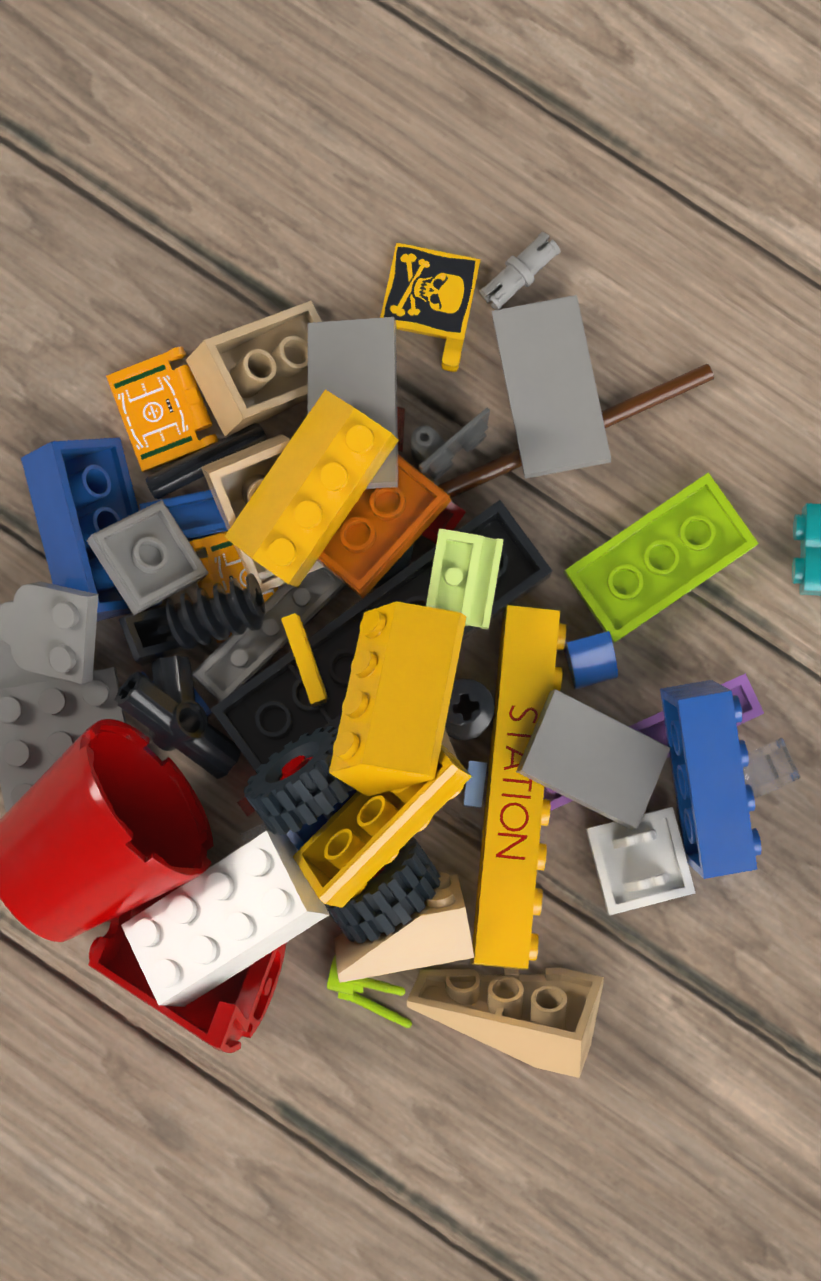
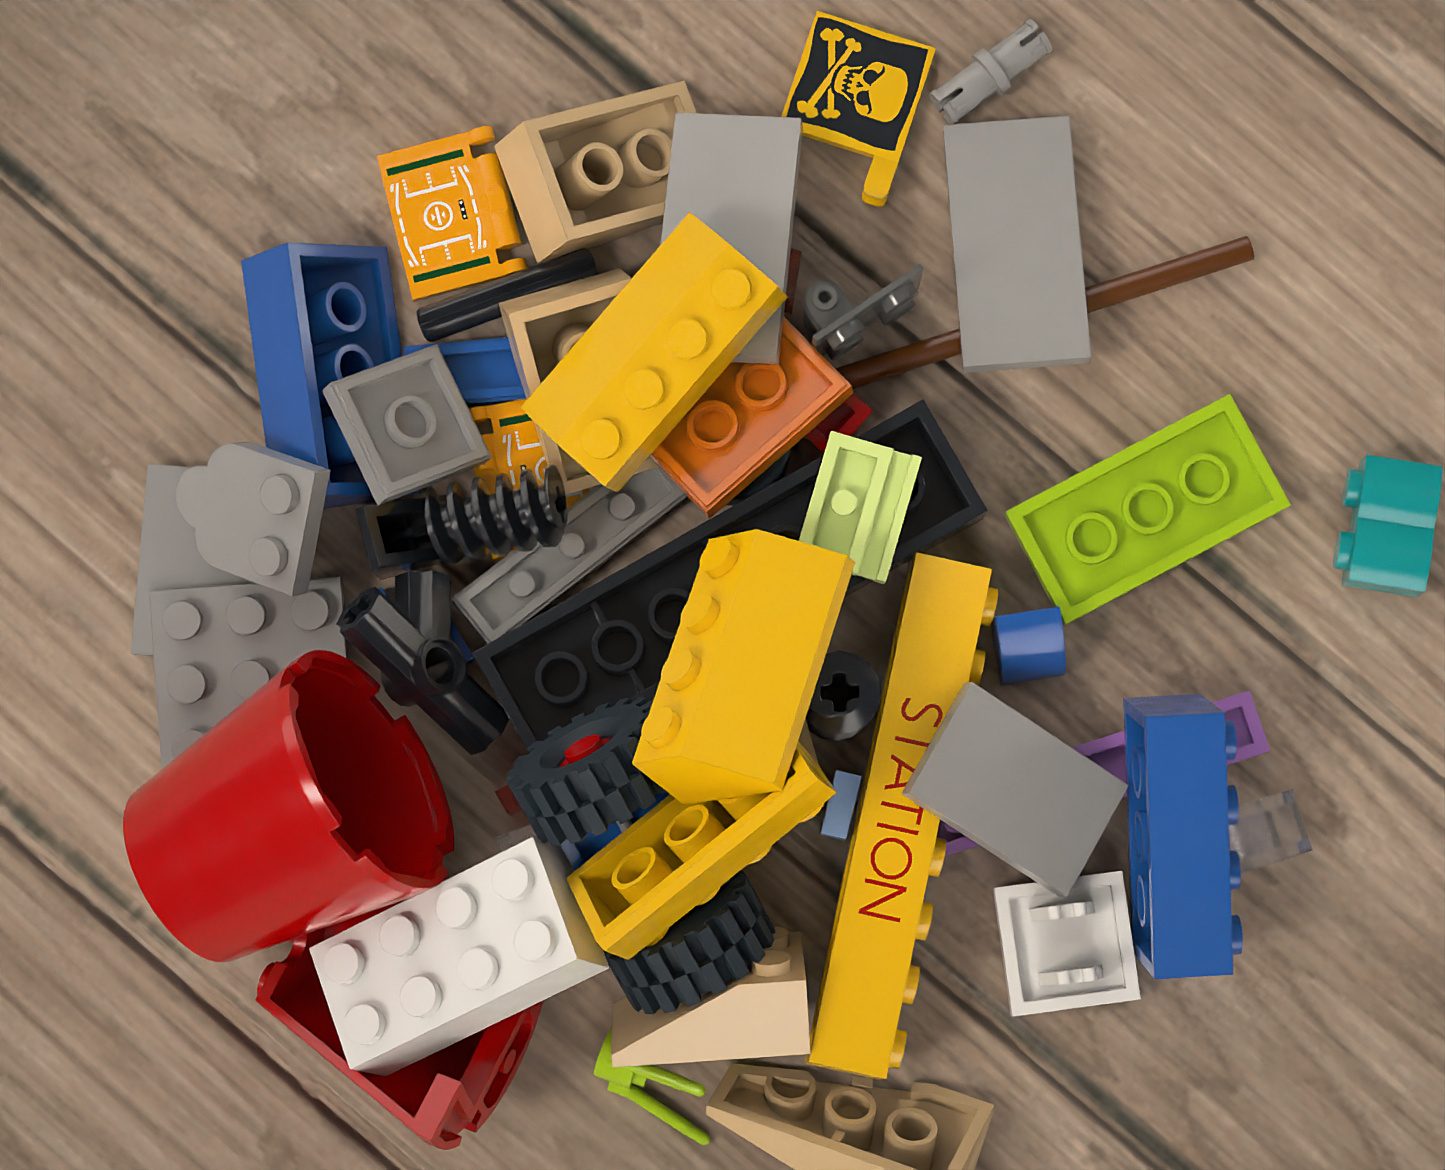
camera: 10 degrees right, 0 degrees up
yellow tile [281,613,328,707] -> none

